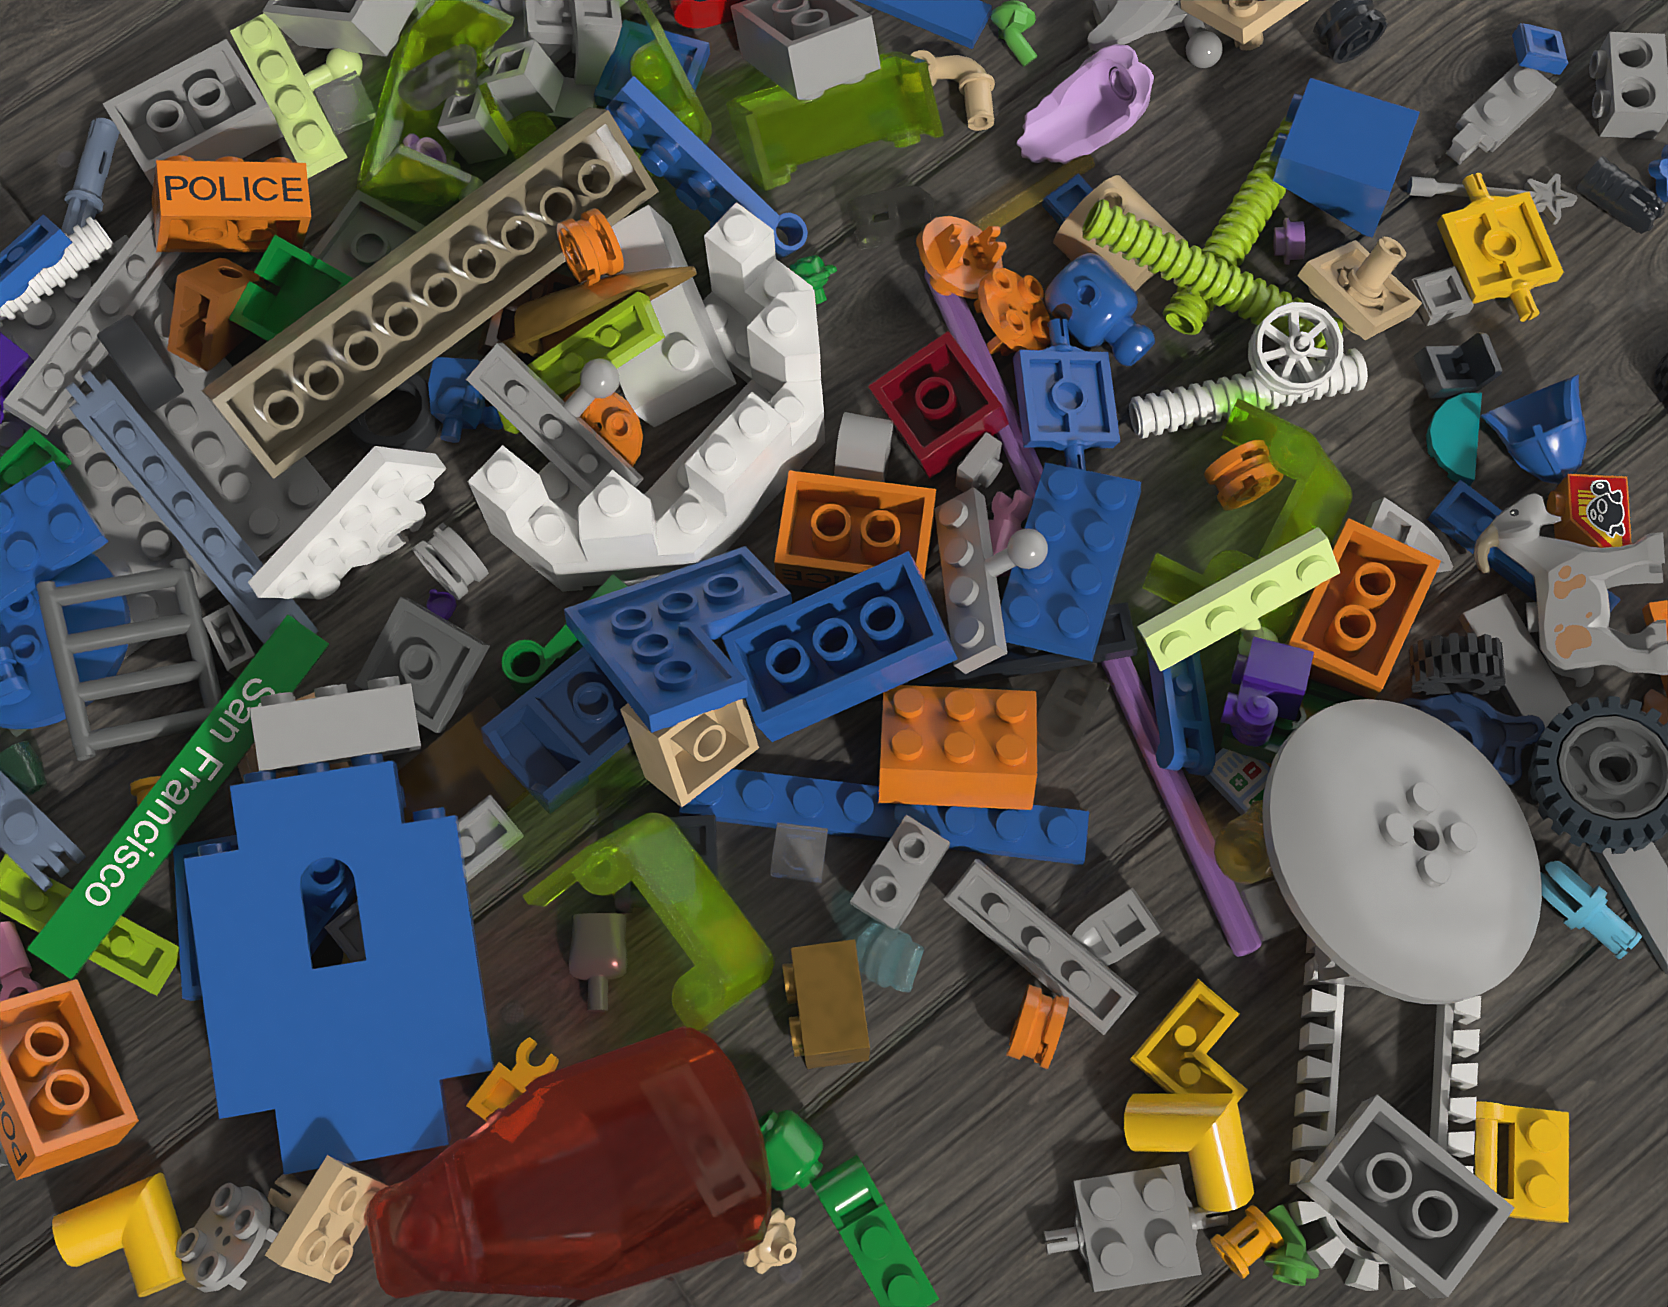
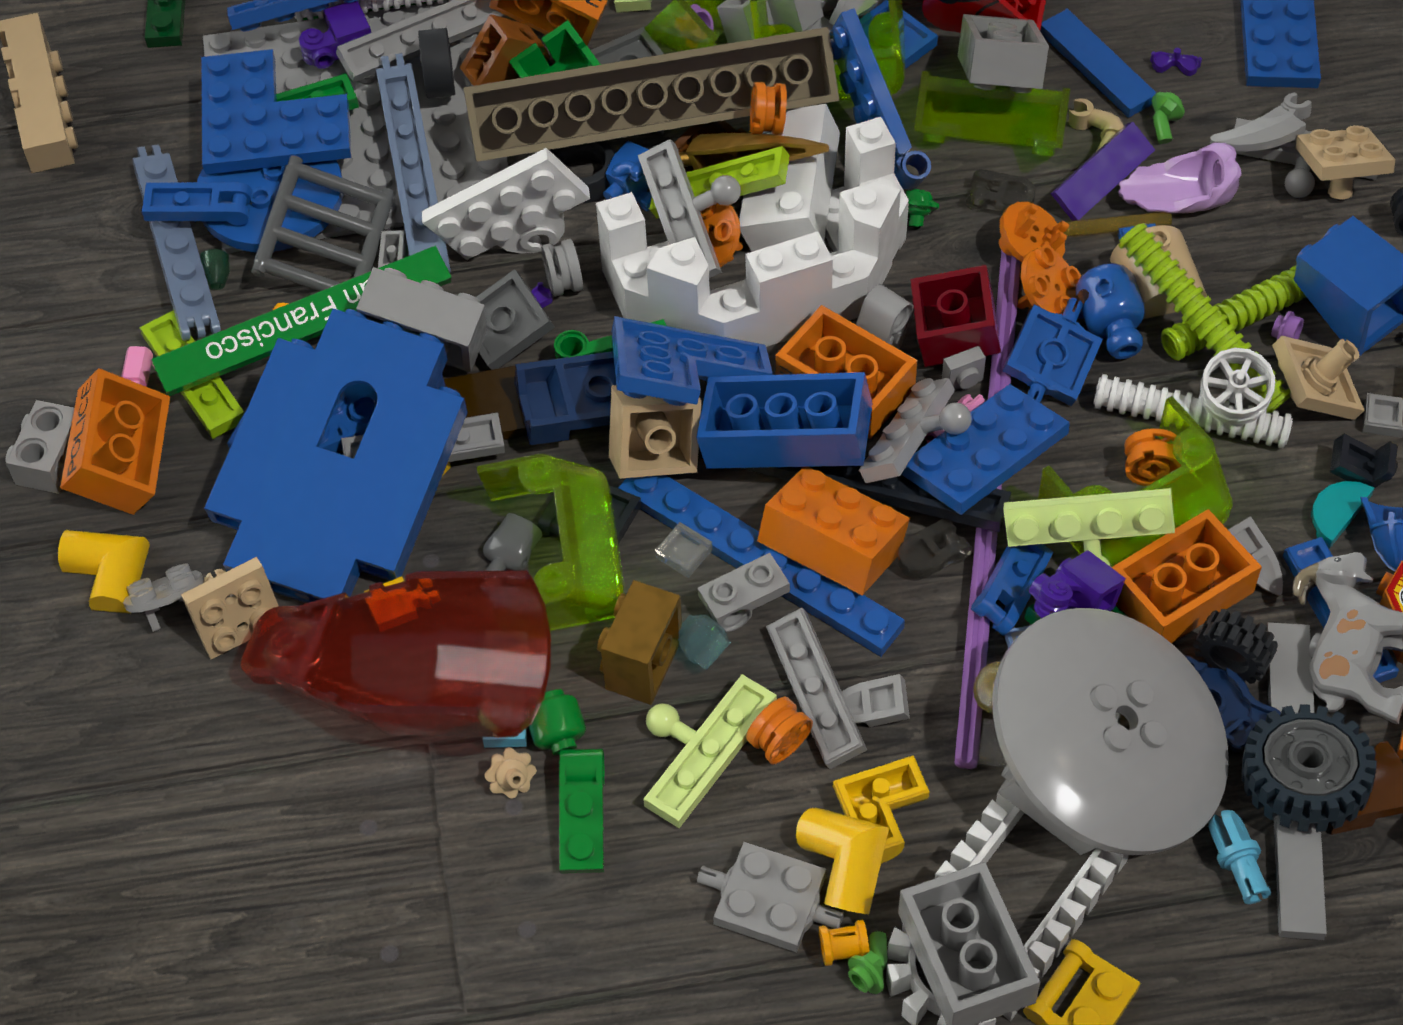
camera: 30 degrees right, 15 degrees down
none -> yellowish green plate [644,674,777,828]
none -> dark purple tile [1050,121,1155,222]

